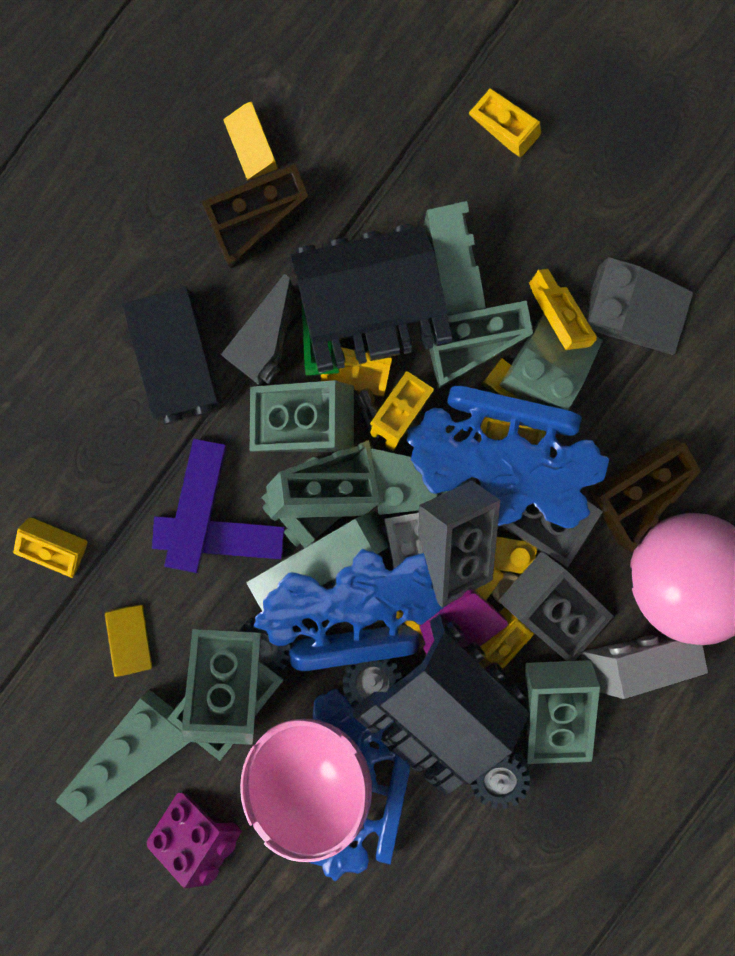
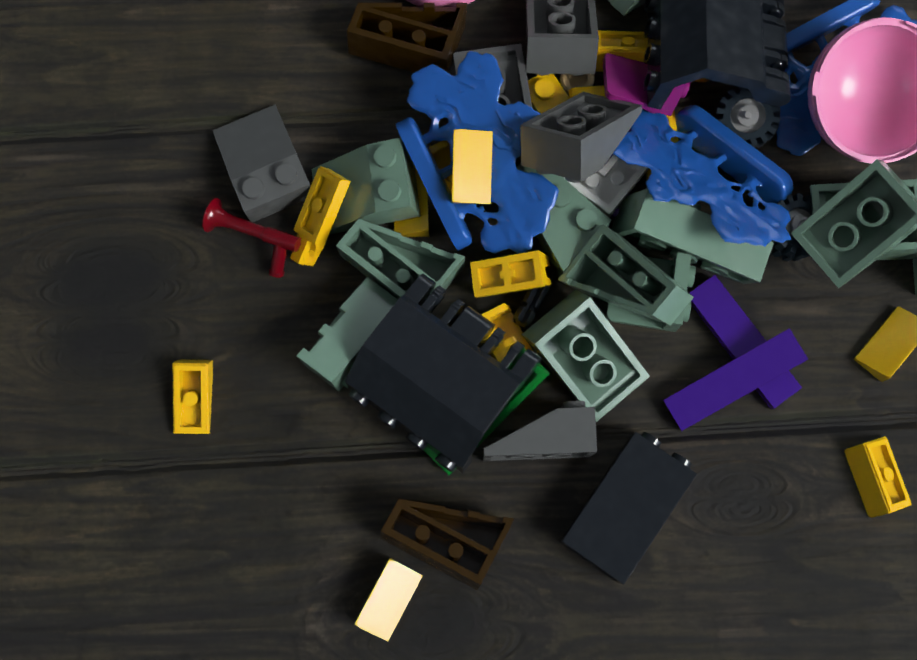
camera: 130 degrees left, 10 degrees down
none -> dark red piece [202,198,301,278]
none -> yellow slope [452,129,493,204]

